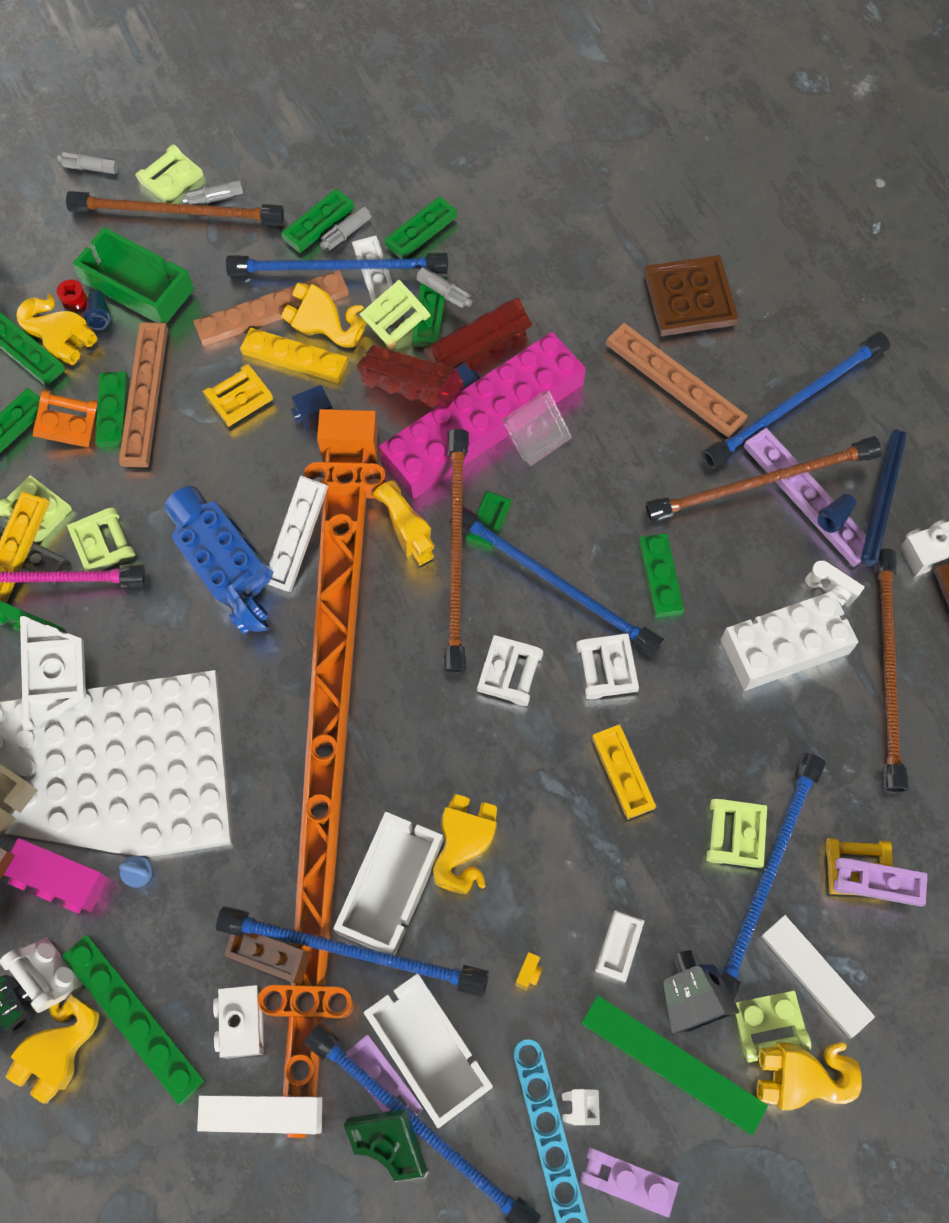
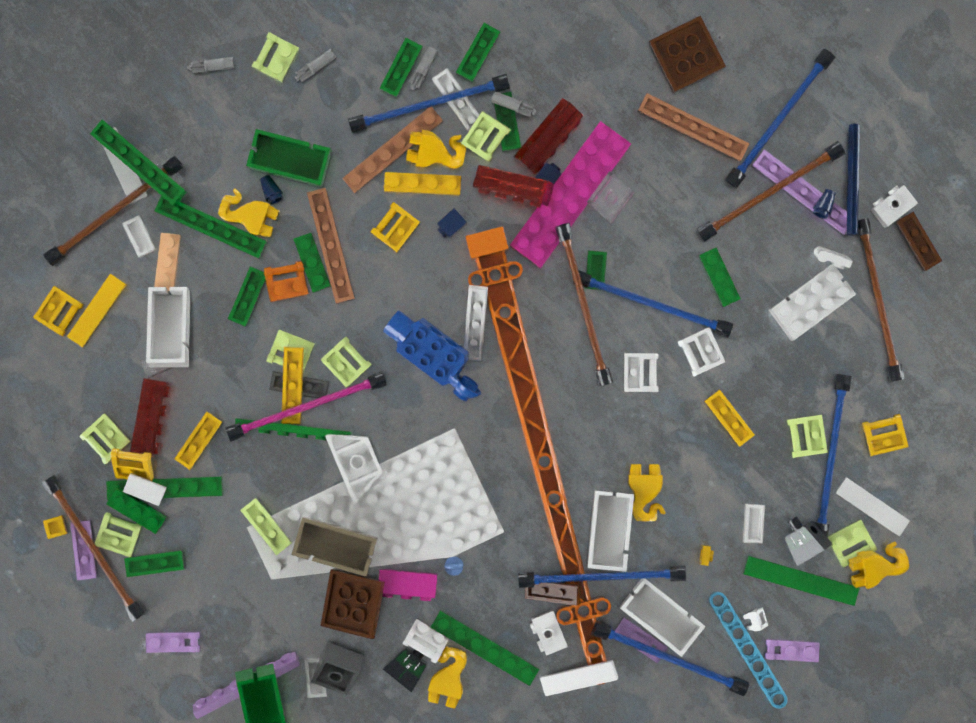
camera: 15 degrees left, 20 degrees up
red wheel [56,279,88,313] -> none
dark orange hose [66,191,284,226] -> none
dark green tile [344,1109,428,1181] -> none
yellow hips [373,480,434,566] -> none
lavender plate [833,858,927,907] -> none

